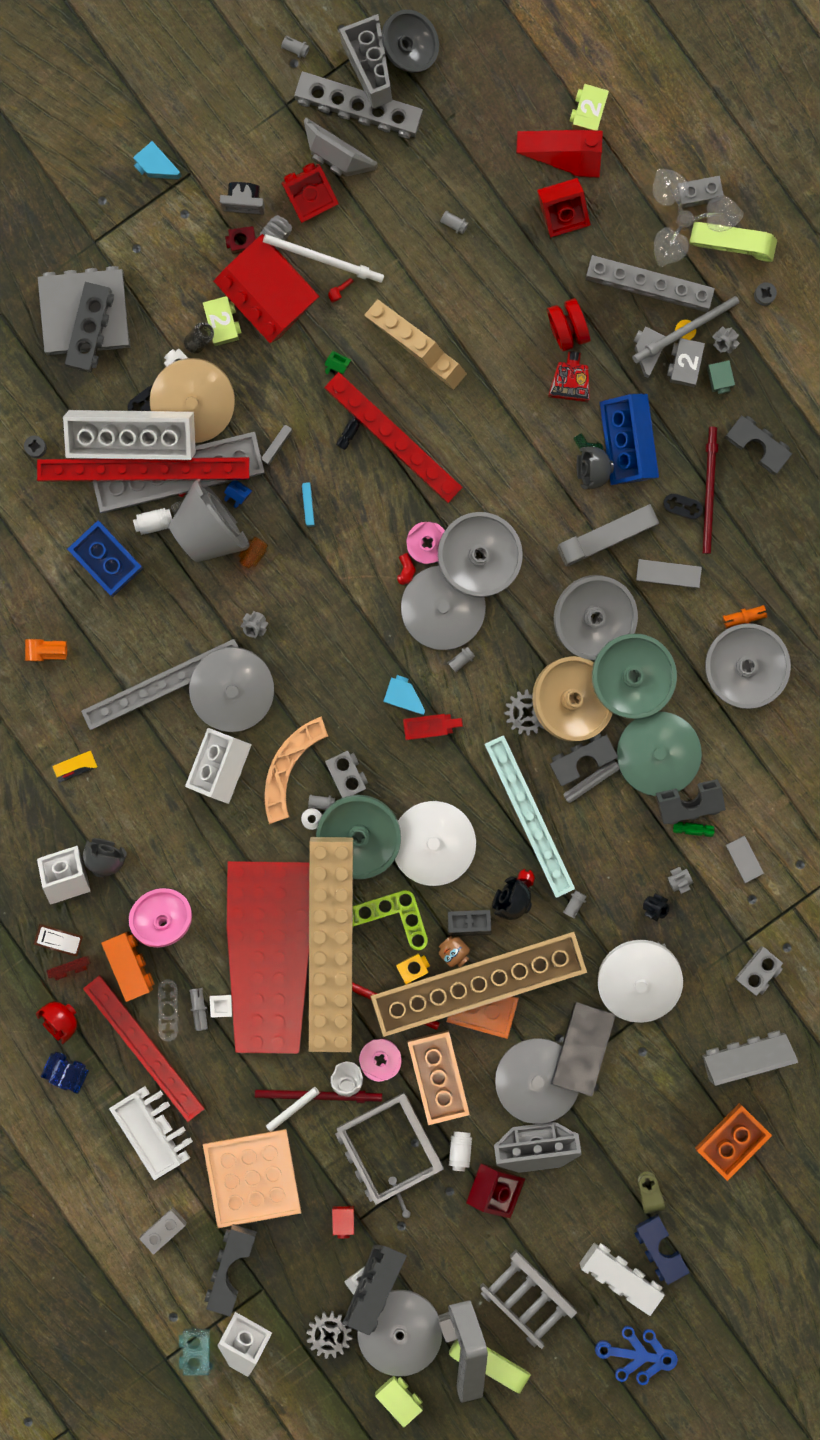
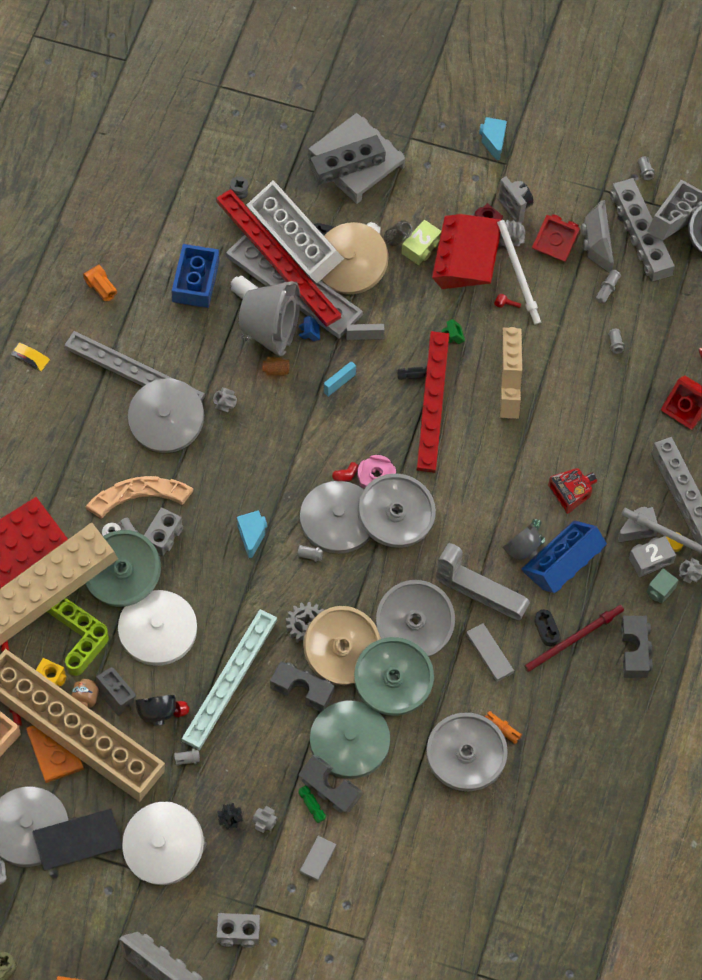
camera: 45 degrees right, 25 degrees down
white slope [185,728,252,804] -> none
red hinge [403,714,463,740] -> none
red wheel [547,298,591,352] -> none
light grey axle [563,760,619,803] -> none
none -> light grey axle [596,270,621,303]

